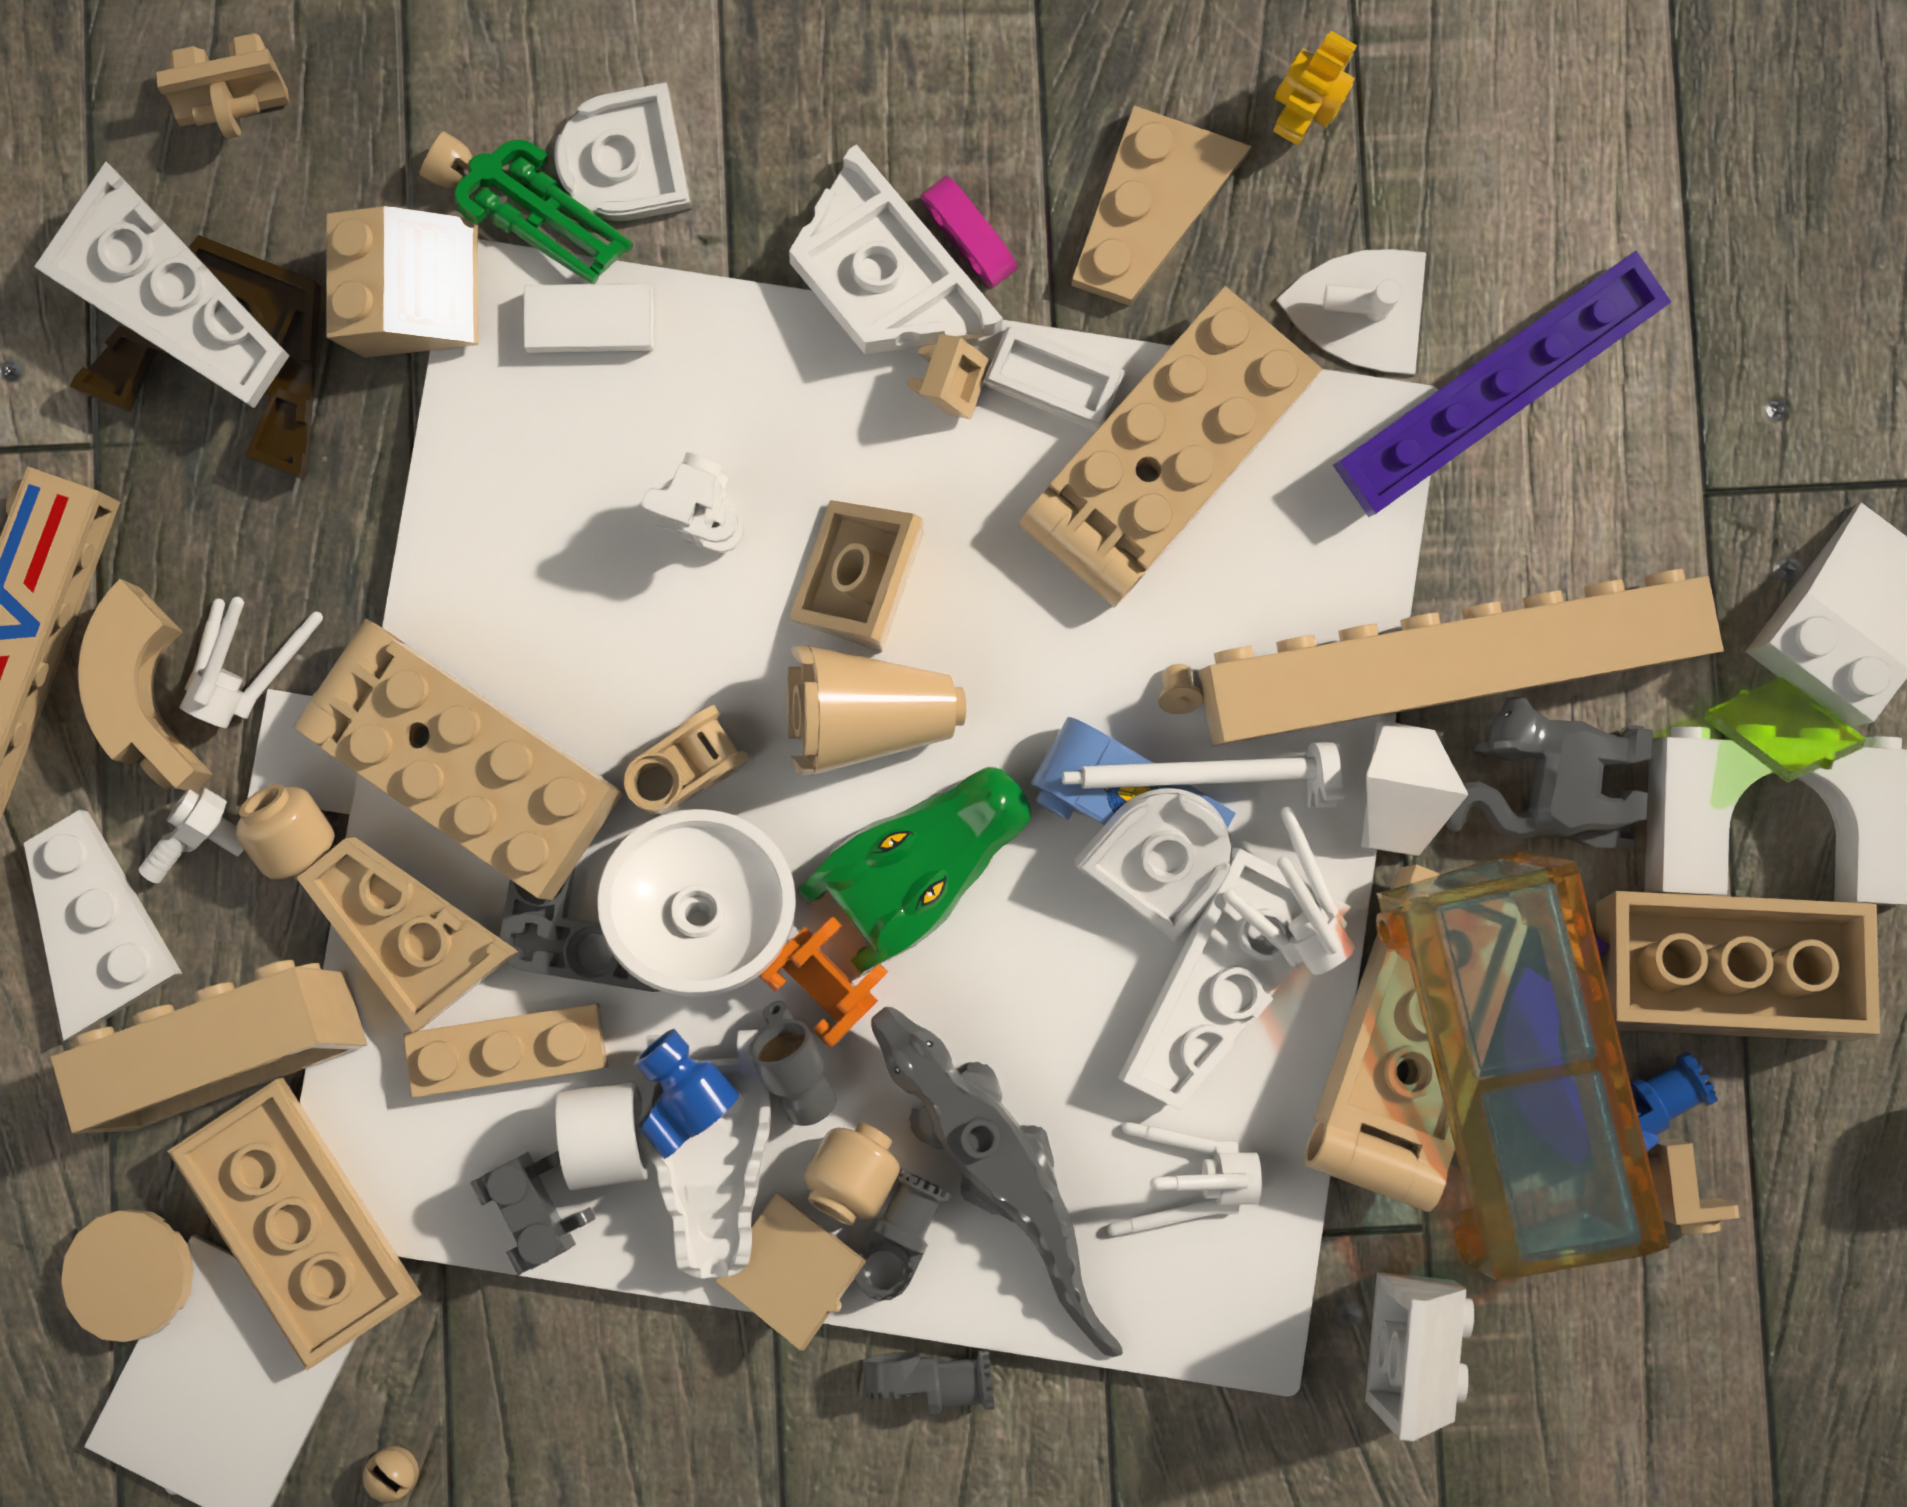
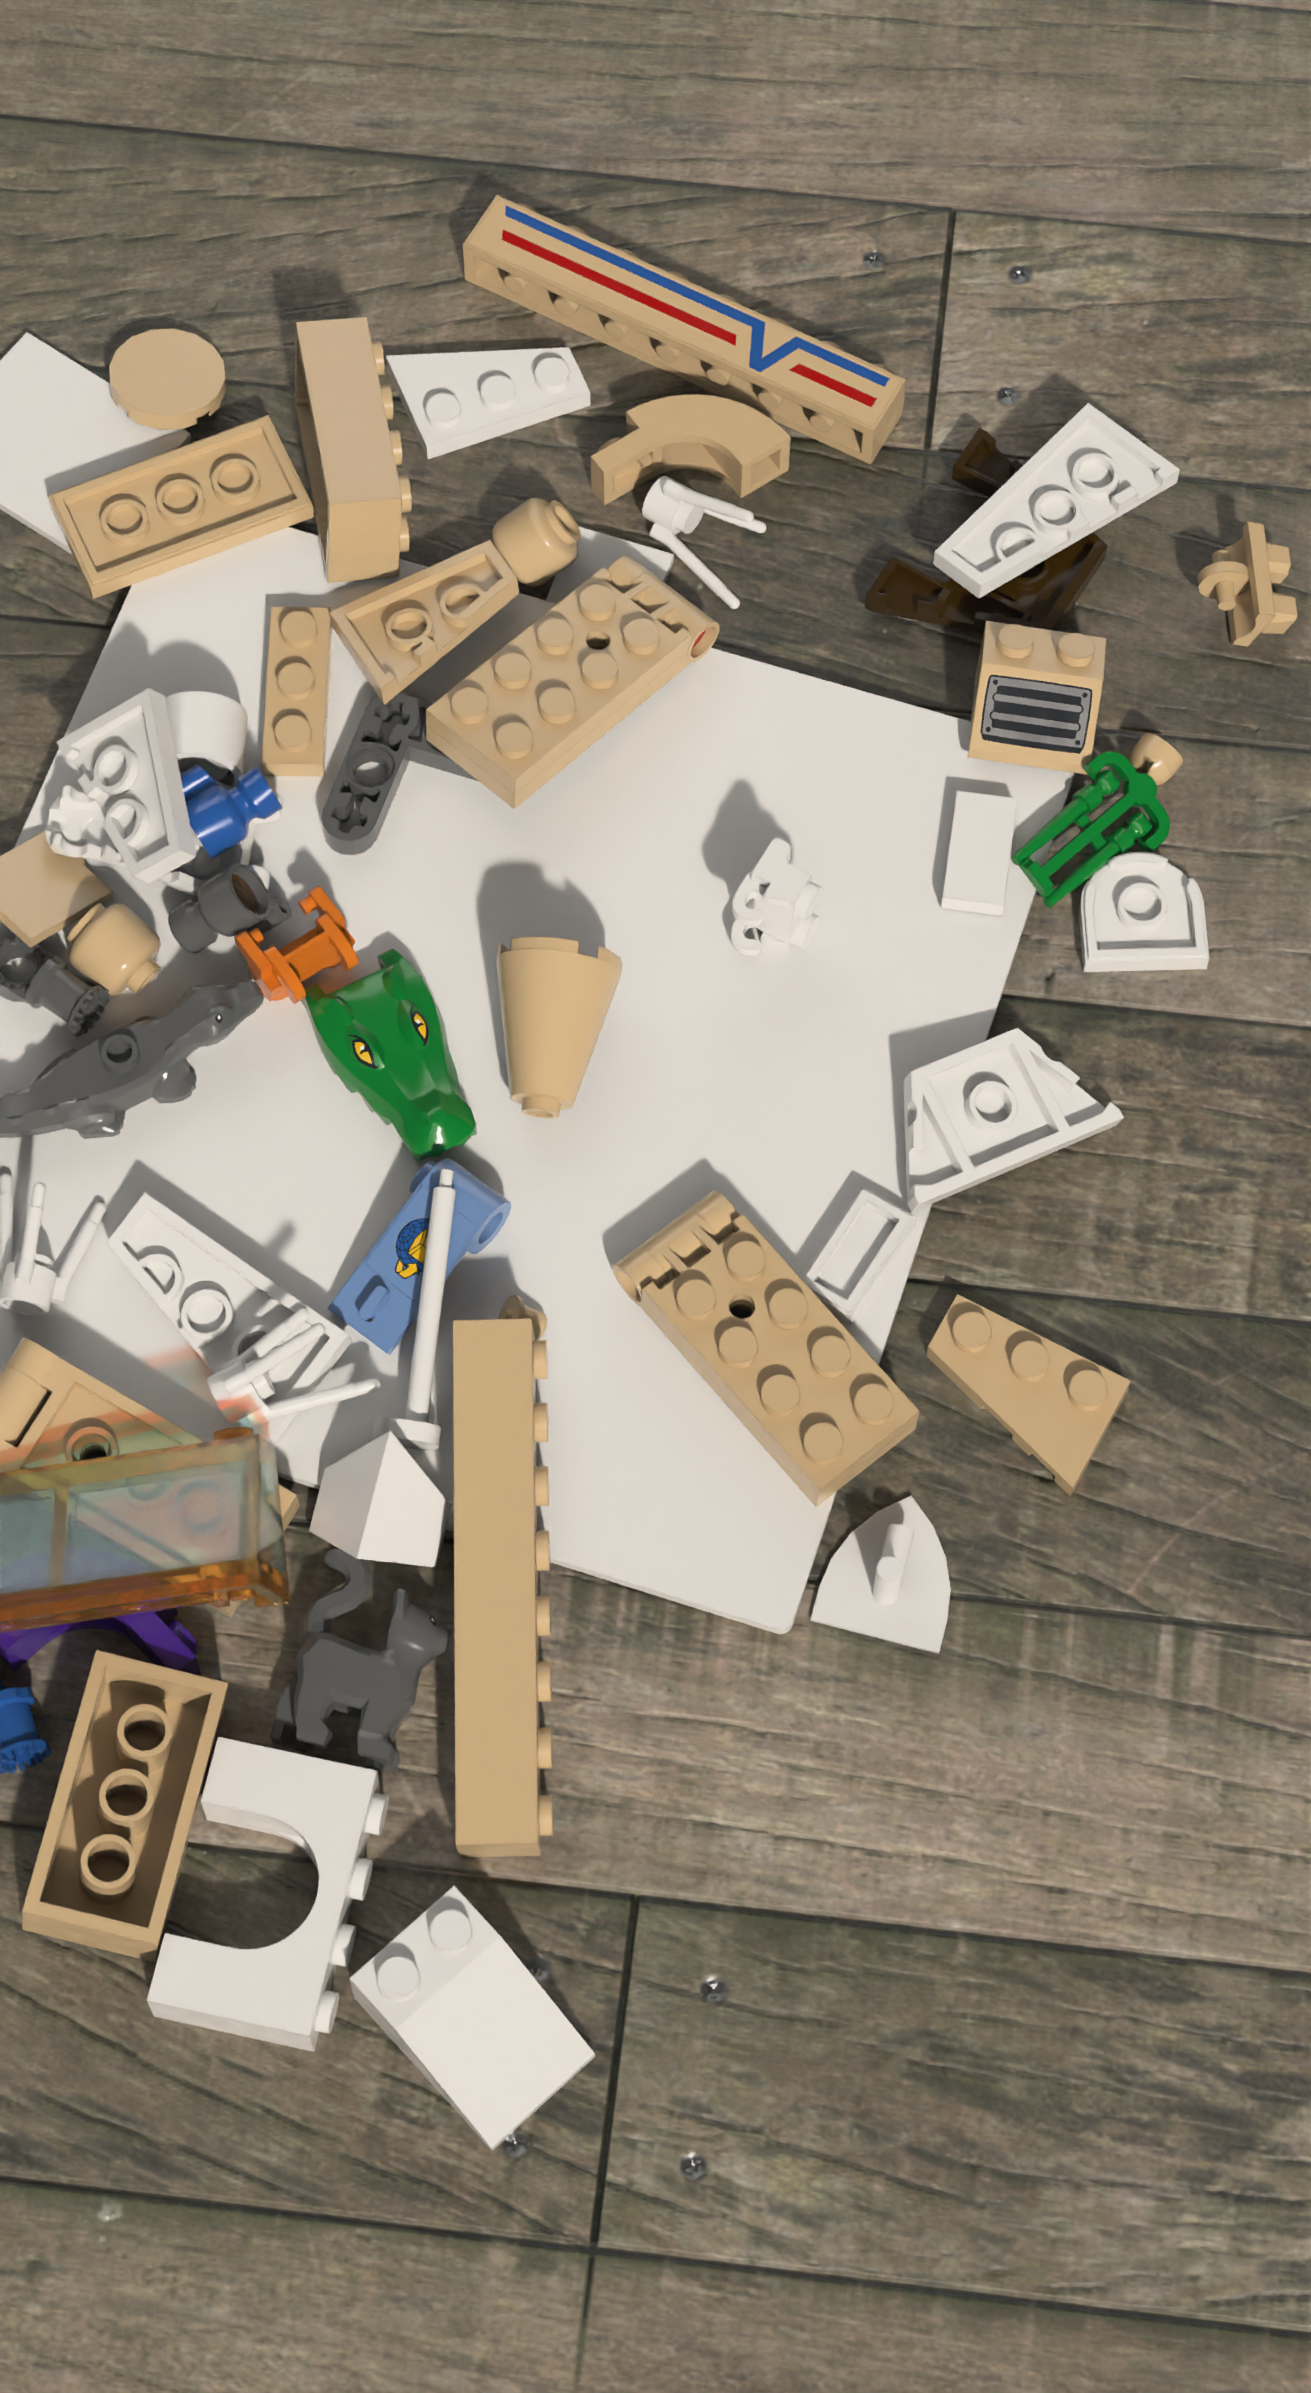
camera: 100 degrees right, 20 degrees down
white piece [139,788,244,883] -> none
dark grey piece [470,1150,596,1275] -> none
white dish [598,809,795,997] -> none
tan piece [624,705,751,815] -> none
tan slope [789,500,923,652] -> none
tan tile [907,334,991,420] -> none
dark pink beam [920,175,1018,289] -> none
white tile [1075,788,1232,942] -> none
yellow gear [1273,31,1357,146] -> none
dark purple plate [1333,250,1671,517] -> none
clear neon green piece [1704,677,1866,783] -> none
none -> white wing [56,688,196,883]

